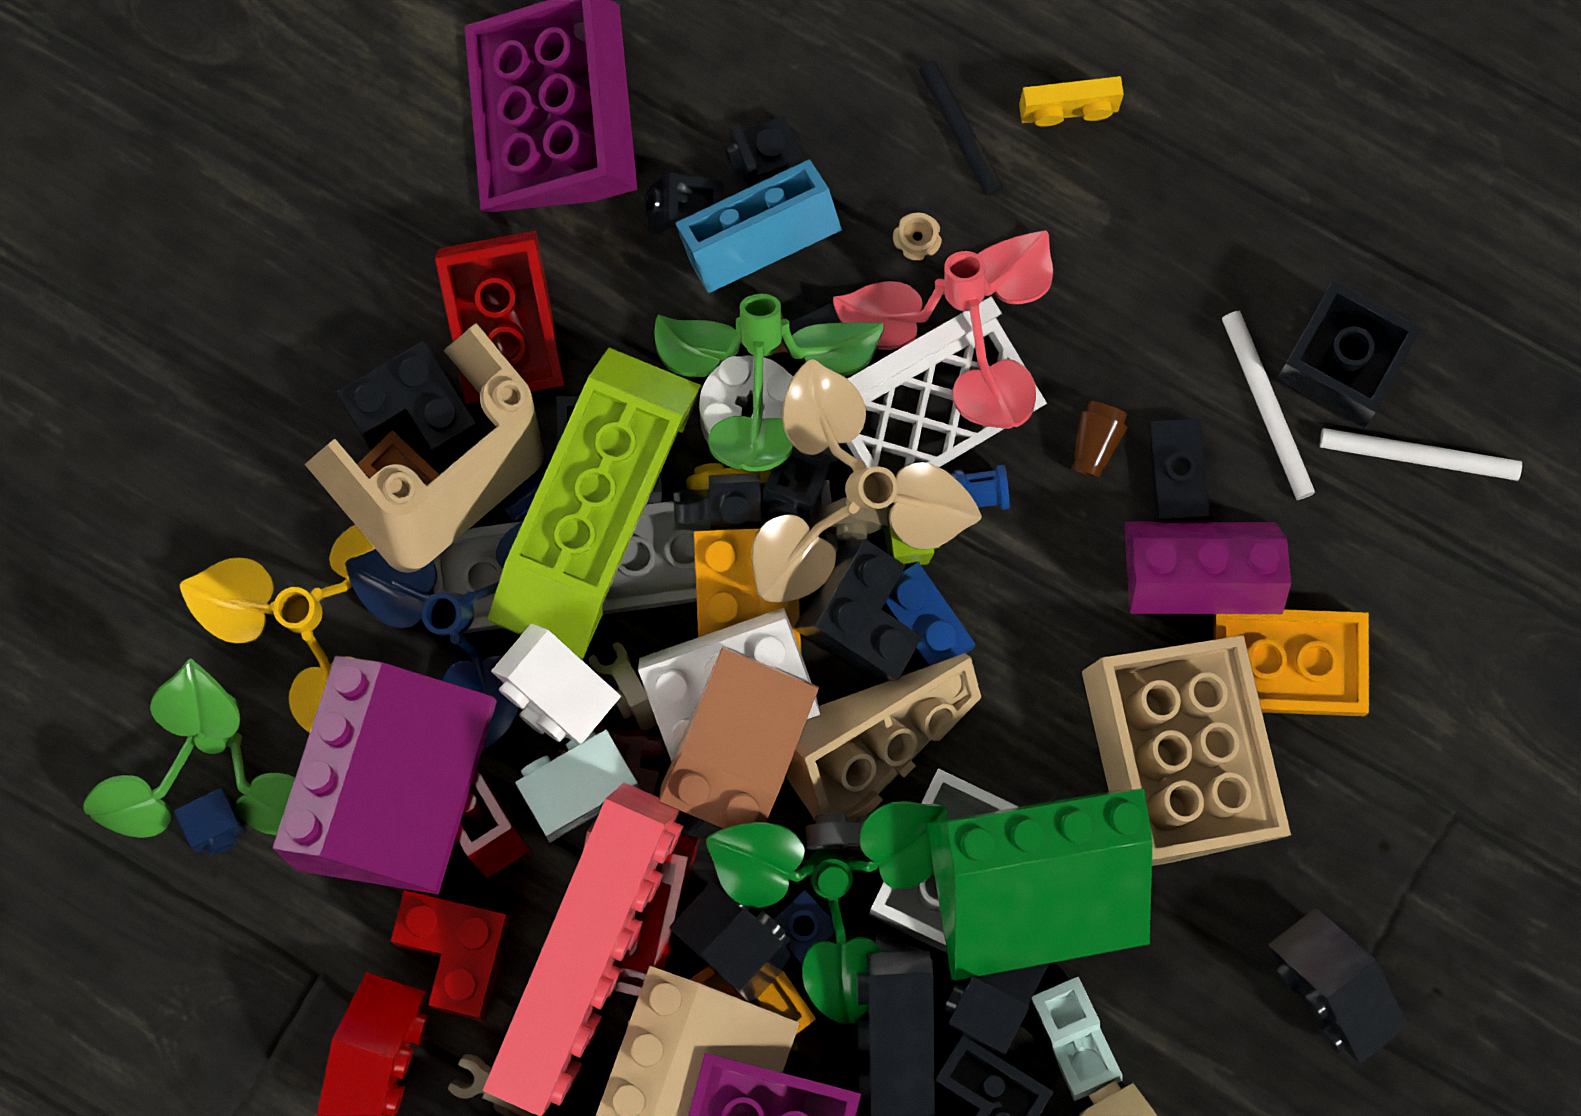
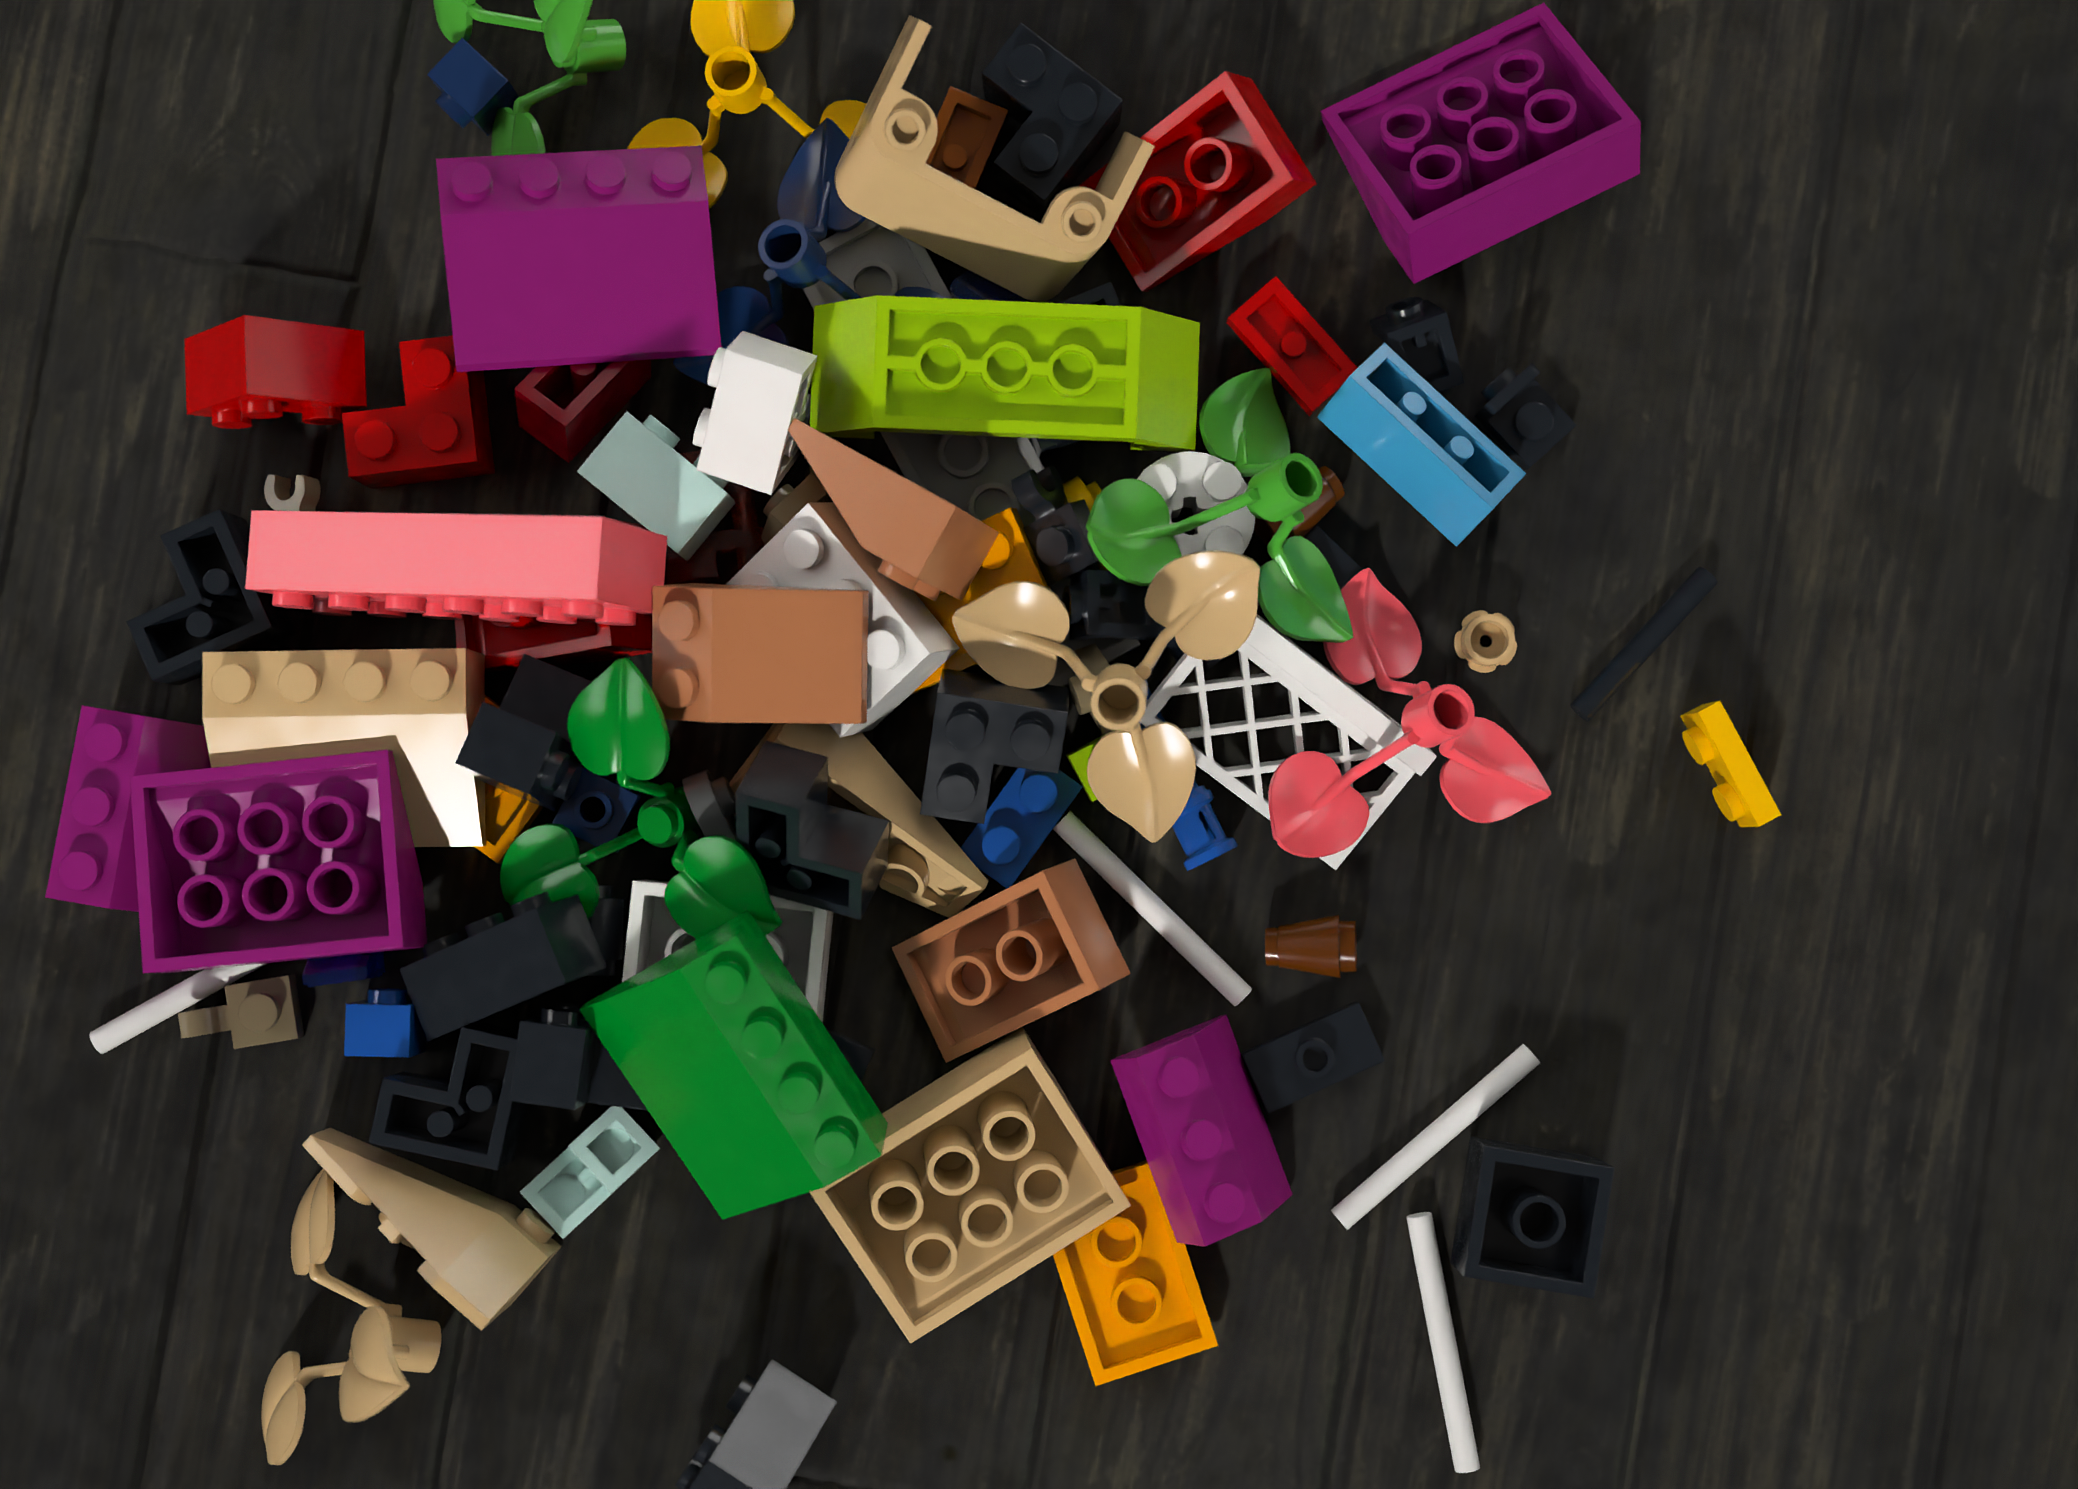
camera: 75 degrees right, 10 degrees up
none -> black brick [735,741,889,920]
none -> nougat slope [788,418,999,601]
none -> nougat slope [892,858,1131,1063]
none -> white bar [1053,811,1252,1007]
none -> red plate [1226,276,1358,416]

